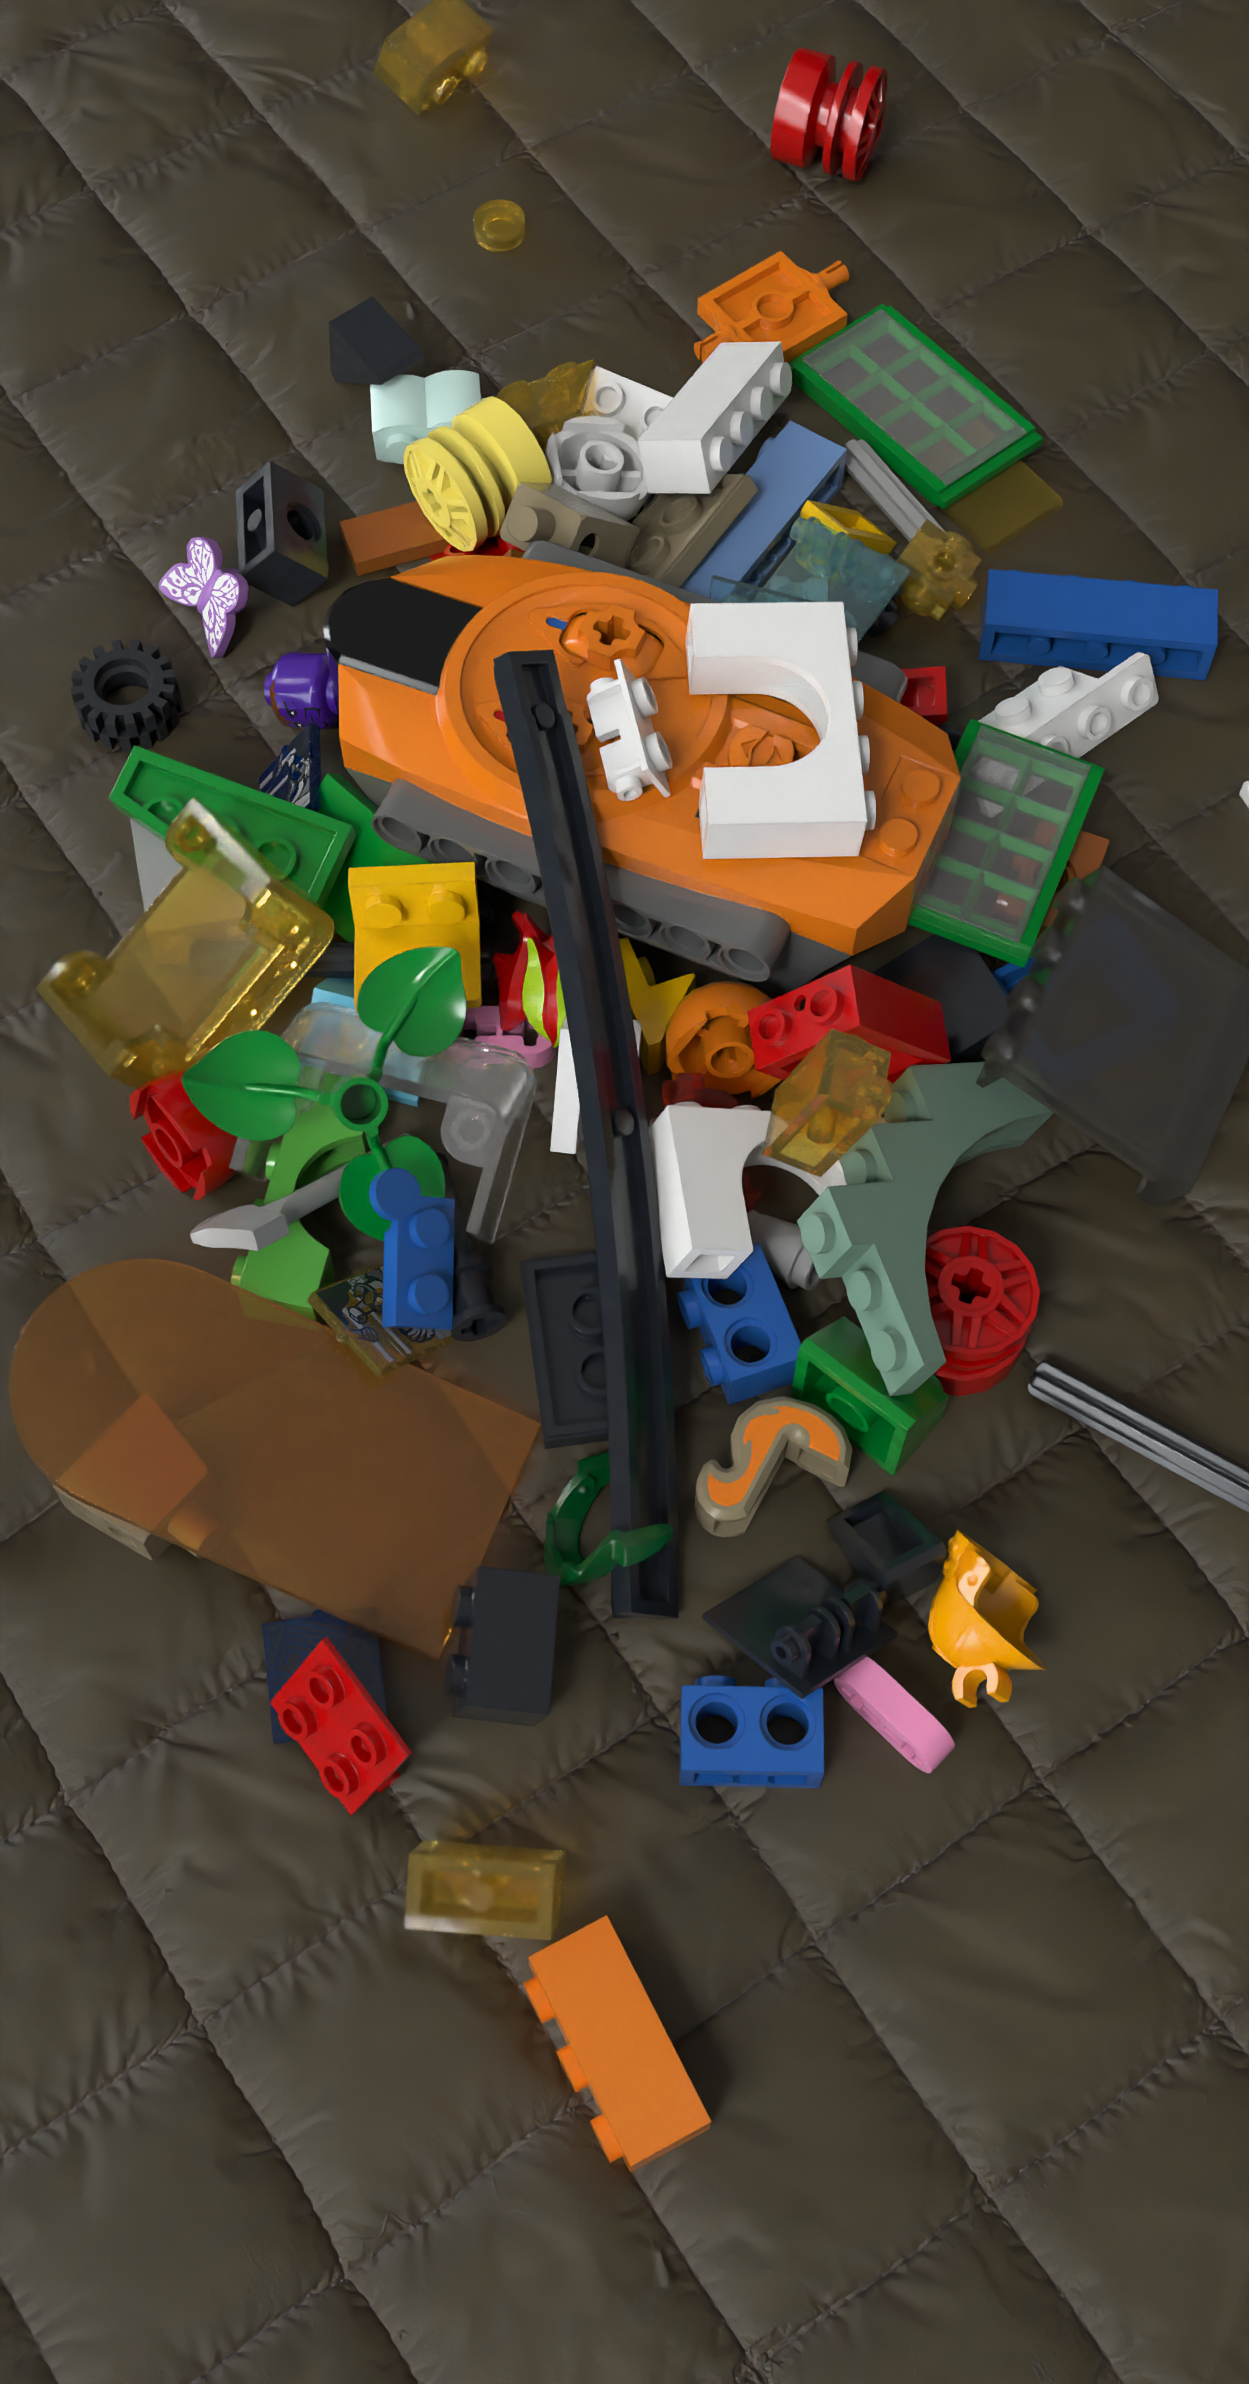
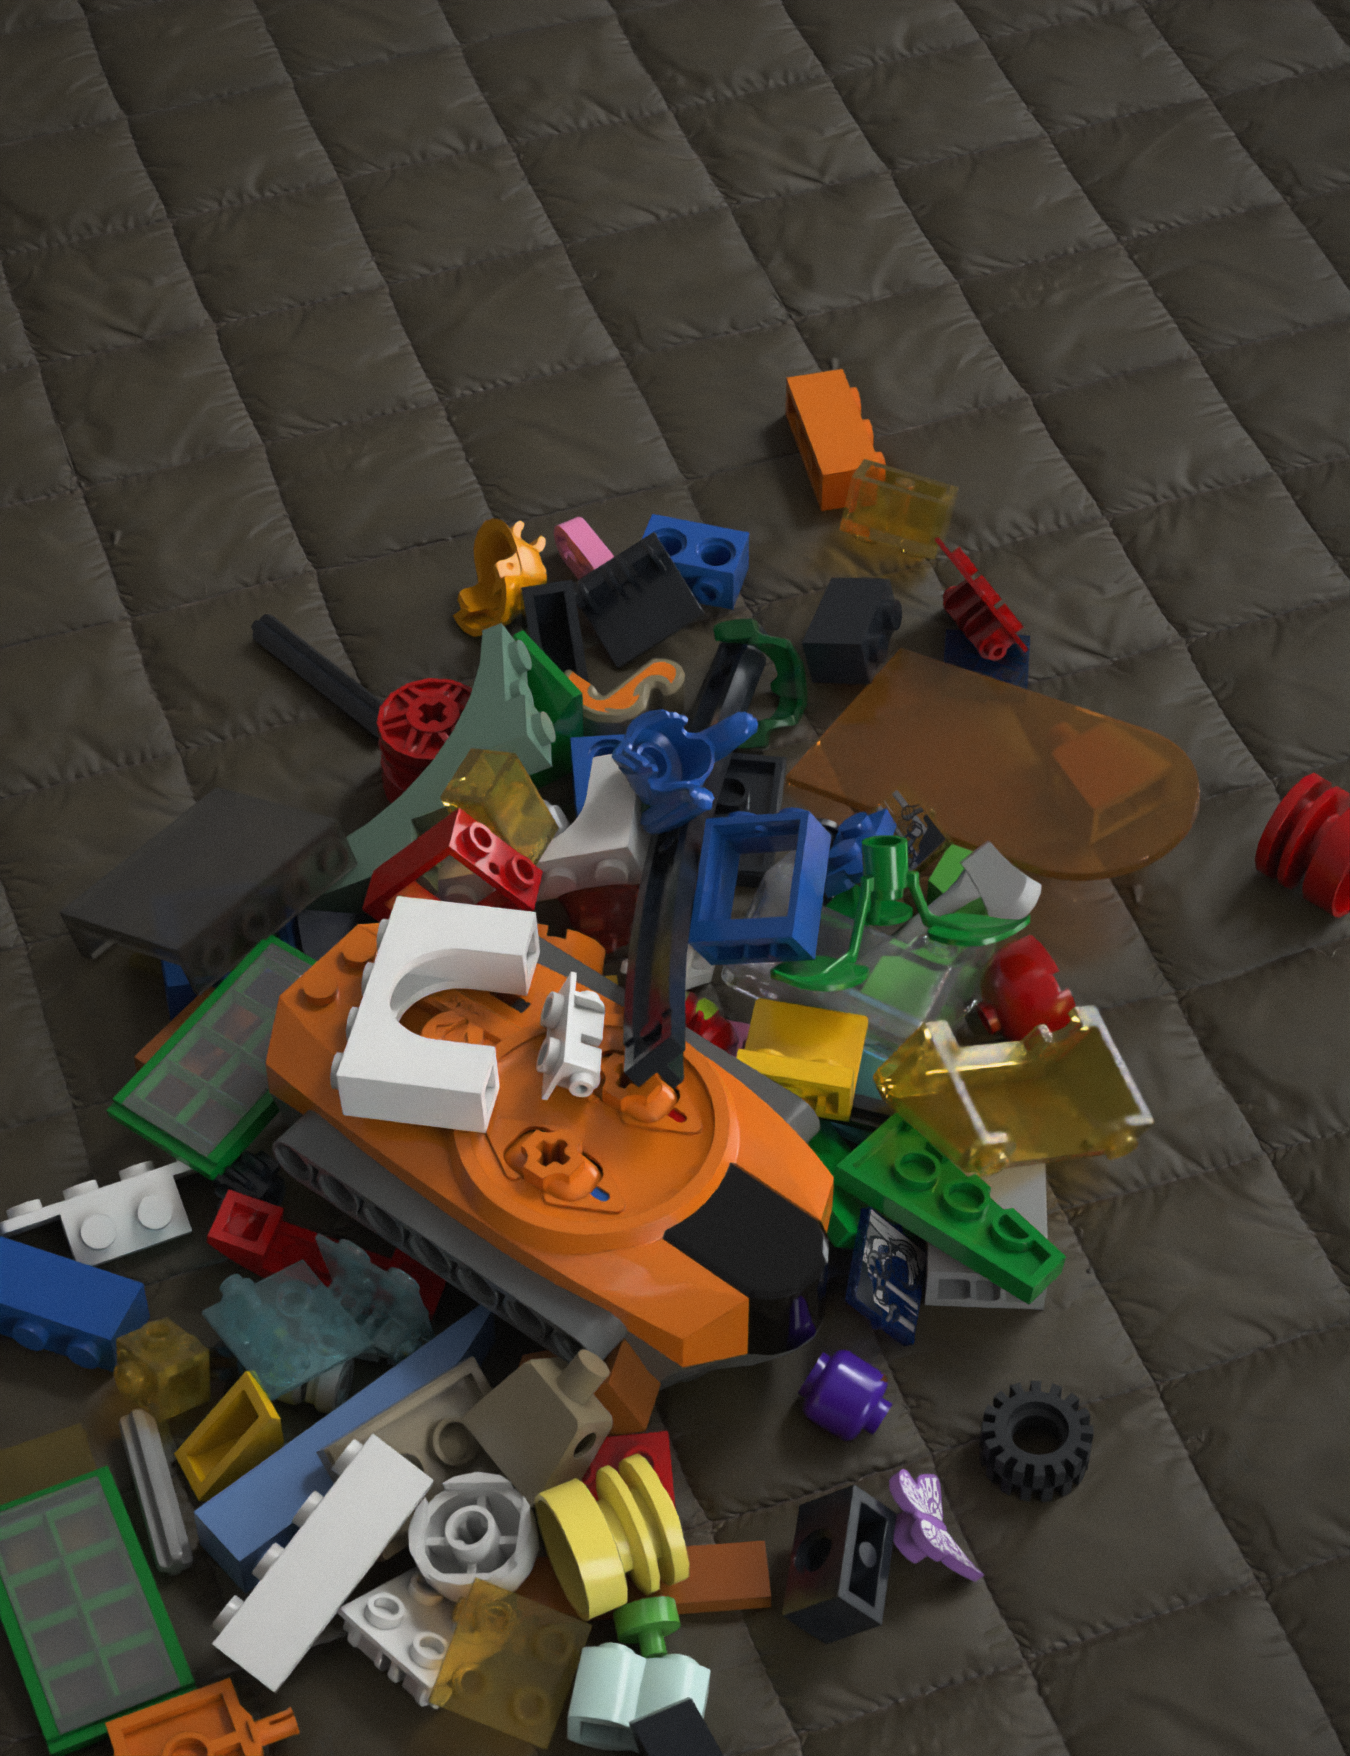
camera: 165 degrees left, 15 degrees down
none -> blue hair [612,709,758,835]
none -> blue window [688,807,831,965]

